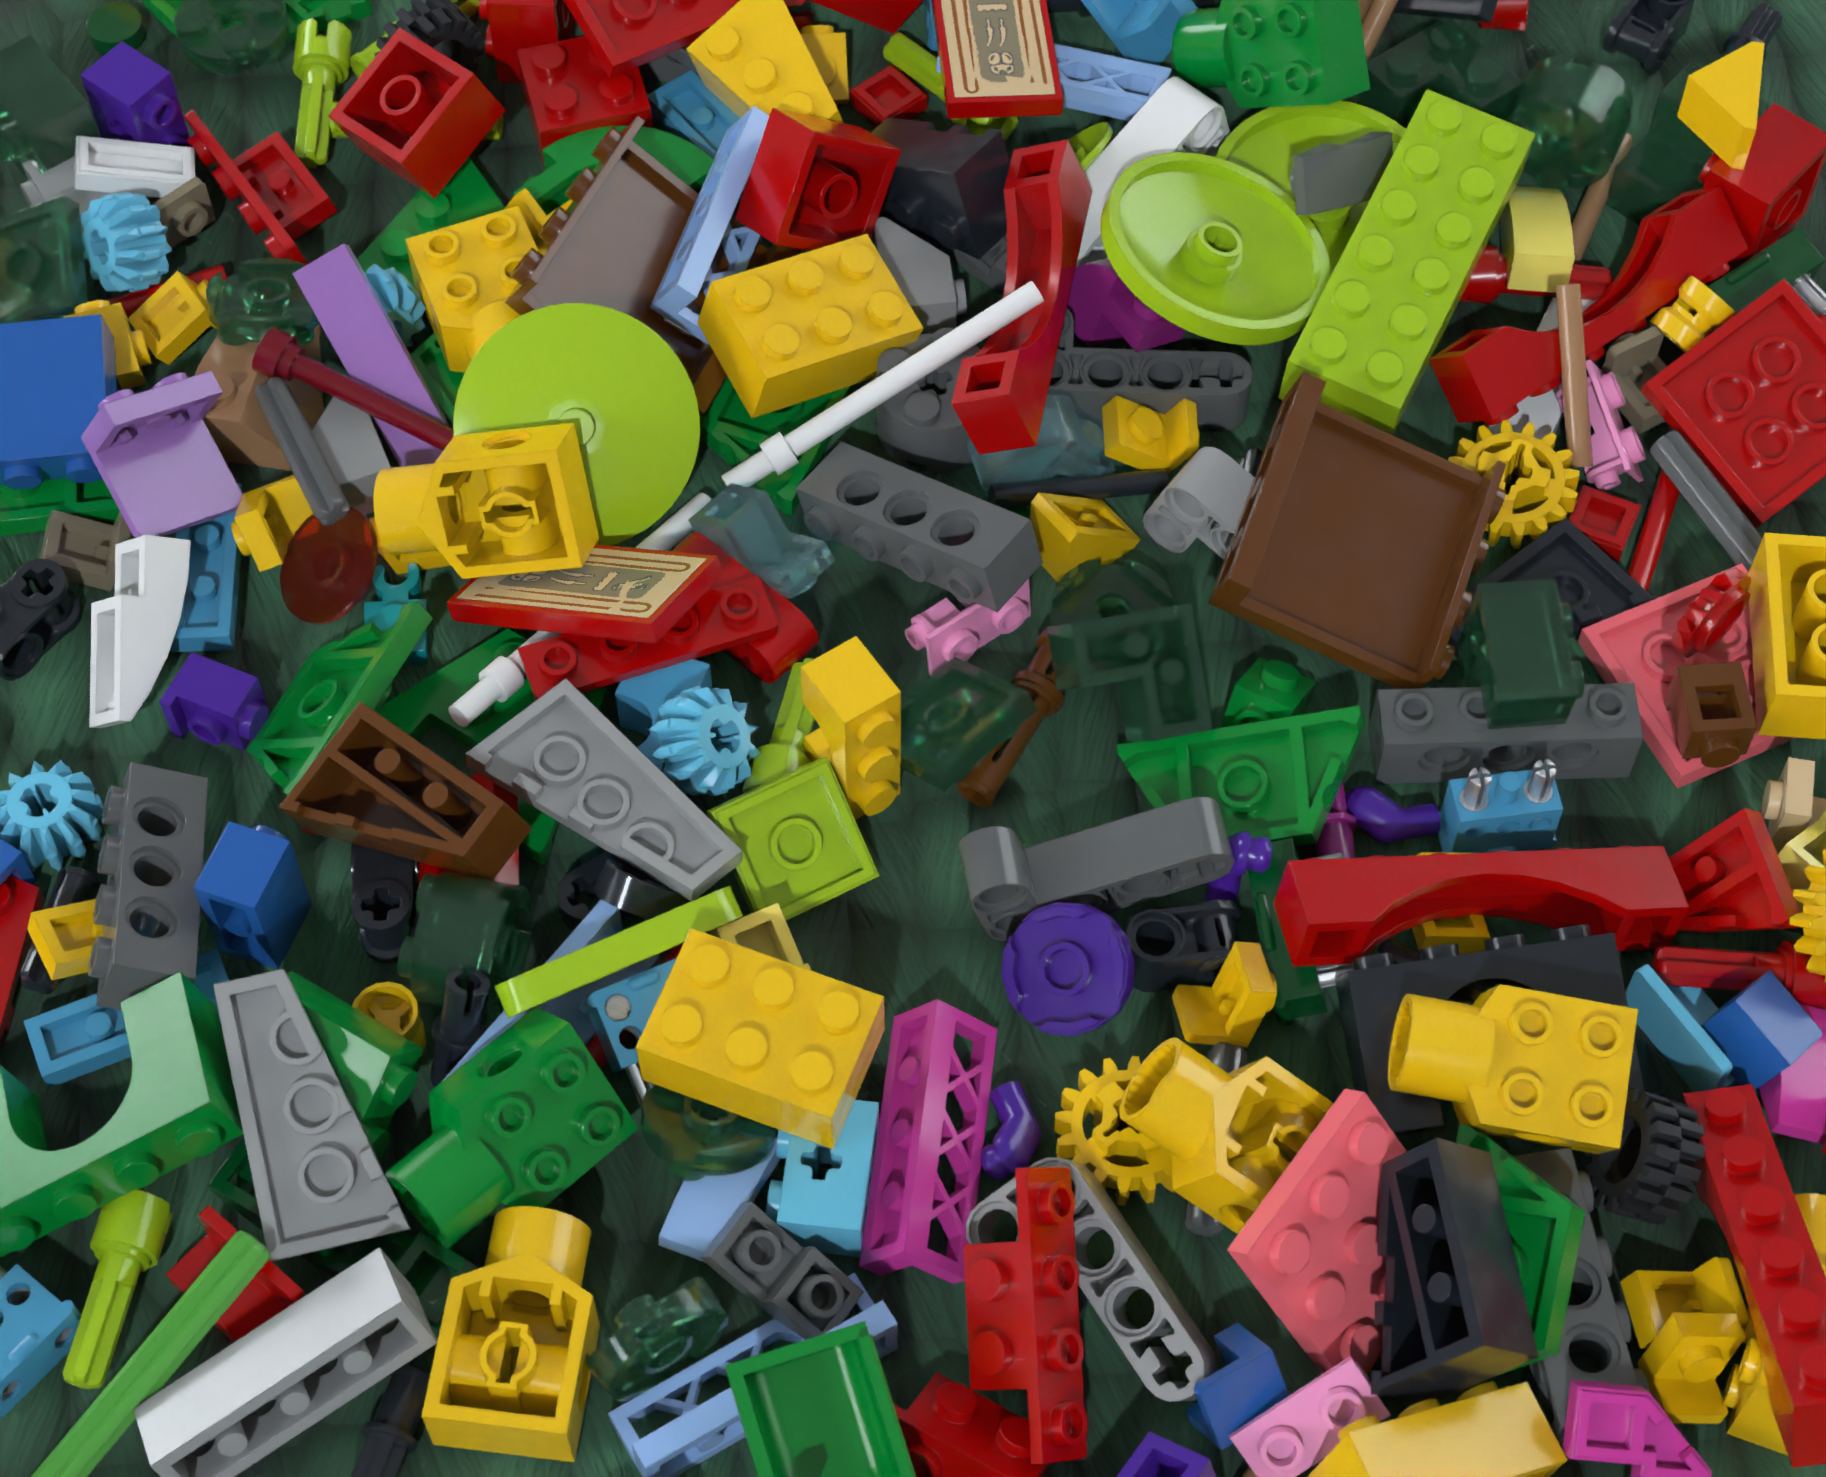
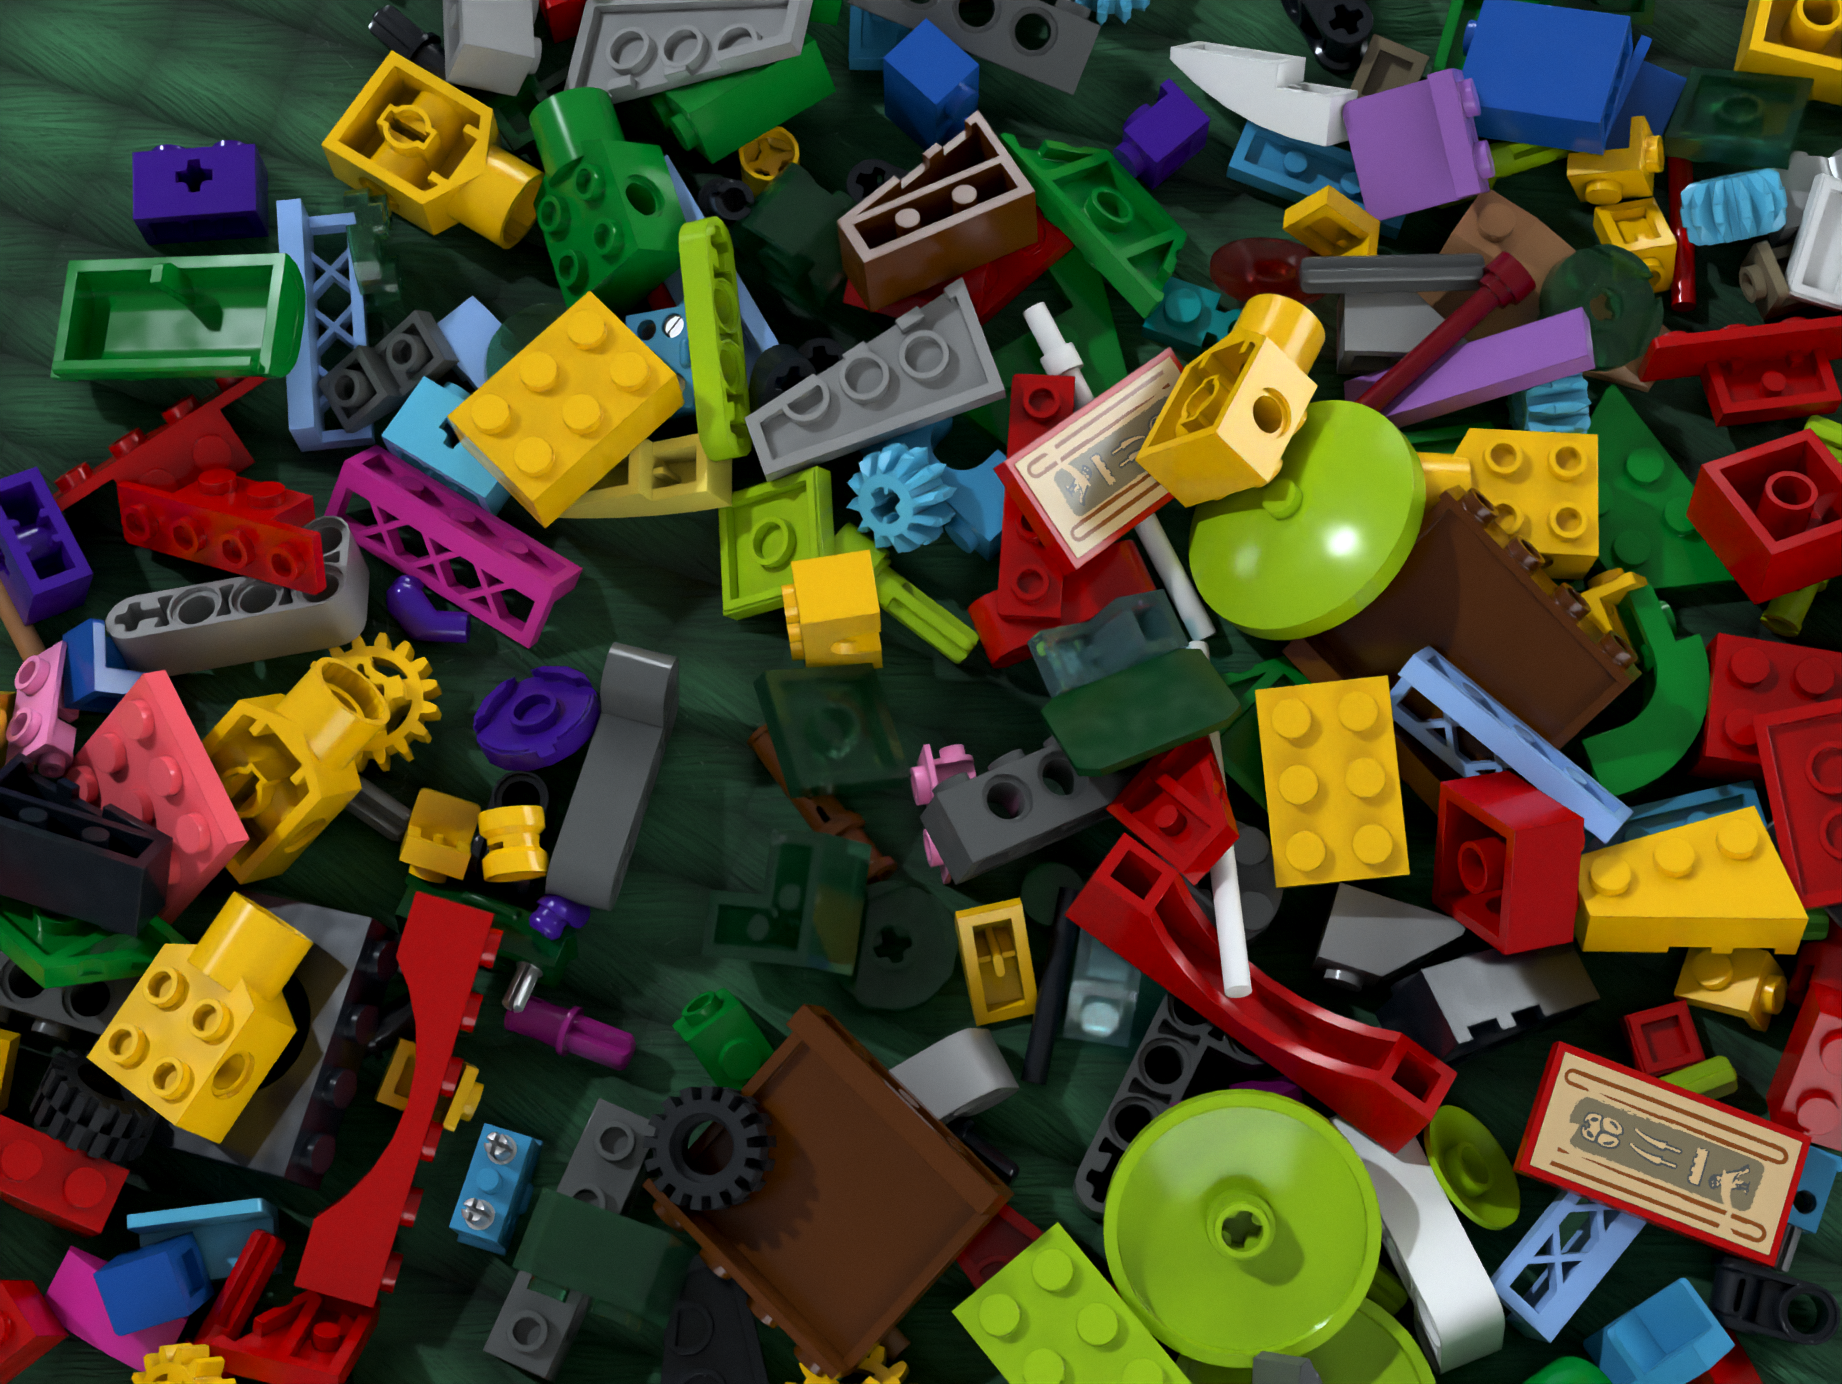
camera: 115 degrees right, 15 degrees up
yellow bracket [1102,395,1200,474] -> none
green wing [1117,705,1365,846] -> none
dark purple arm [1345,786,1440,843] -> none
none -> yellow wheel [478,805,549,882]
none -> black tyre [643,1086,777,1211]
none -> dark green piece [1041,648,1242,777]
none -> red wing [1106,735,1240,886]

